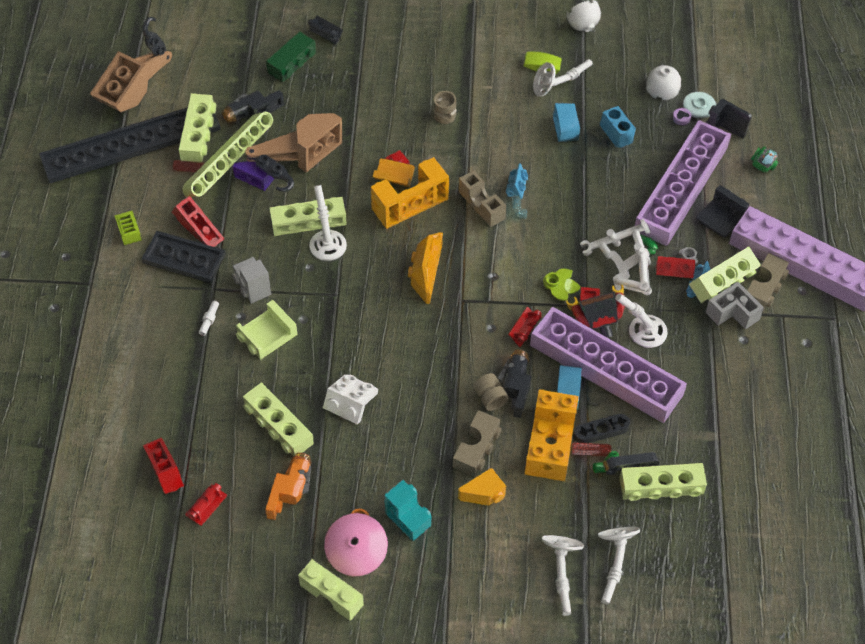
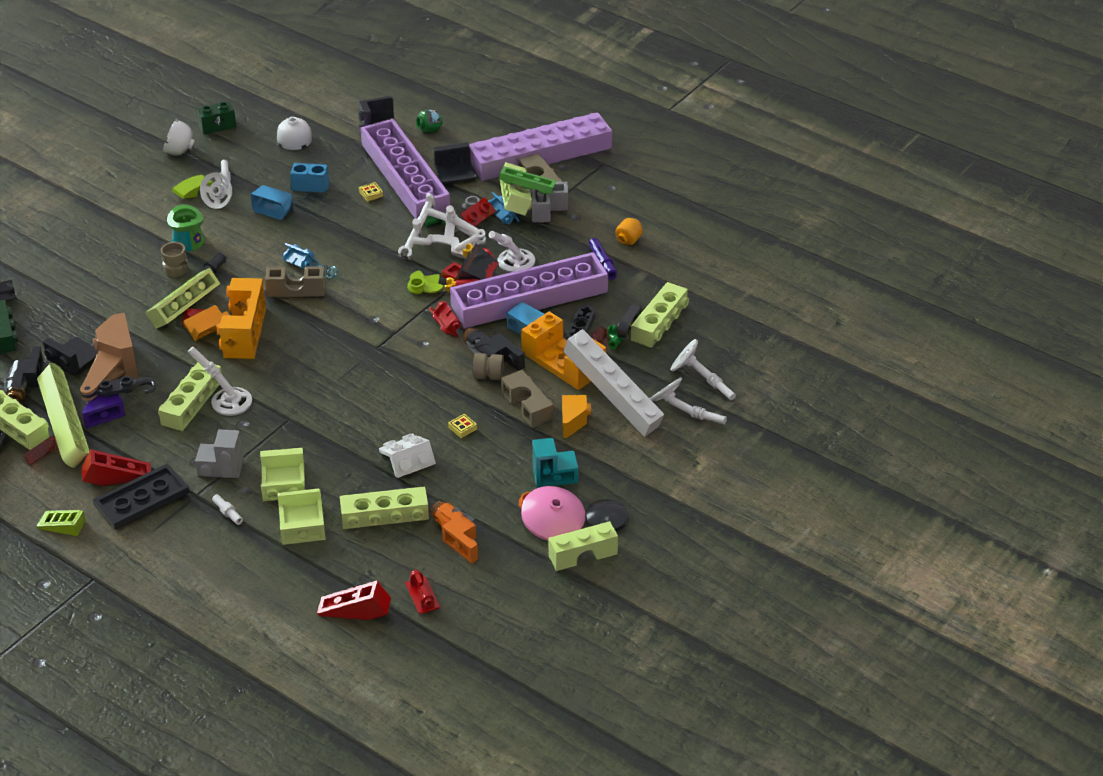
camera: 55 degrees left, 15 degrees down
light orange wedge [408,232,443,304] -> none
lavender tile [673,108,691,125] -> none
light aqua wheel [683,92,716,118] -> none
none -> black bracket [43,337,99,375]
none -> yellowish green brick [145,268,220,328]
none -> bright green hat [167,205,205,252]
none -> black pin [195,252,227,275]
none -> dark green brick [196,101,237,135]
none -> yellowish green panel [277,489,326,545]
none -> light yellow tile [359,182,383,202]
none -> light yellow tile [448,414,477,438]
none -> bright green plate [499,166,556,194]
none -> white brick [563,329,664,437]
none -> black dish [585,499,628,531]
none -> dark purple pin [589,238,618,280]
none -> light orange head [615,218,643,245]

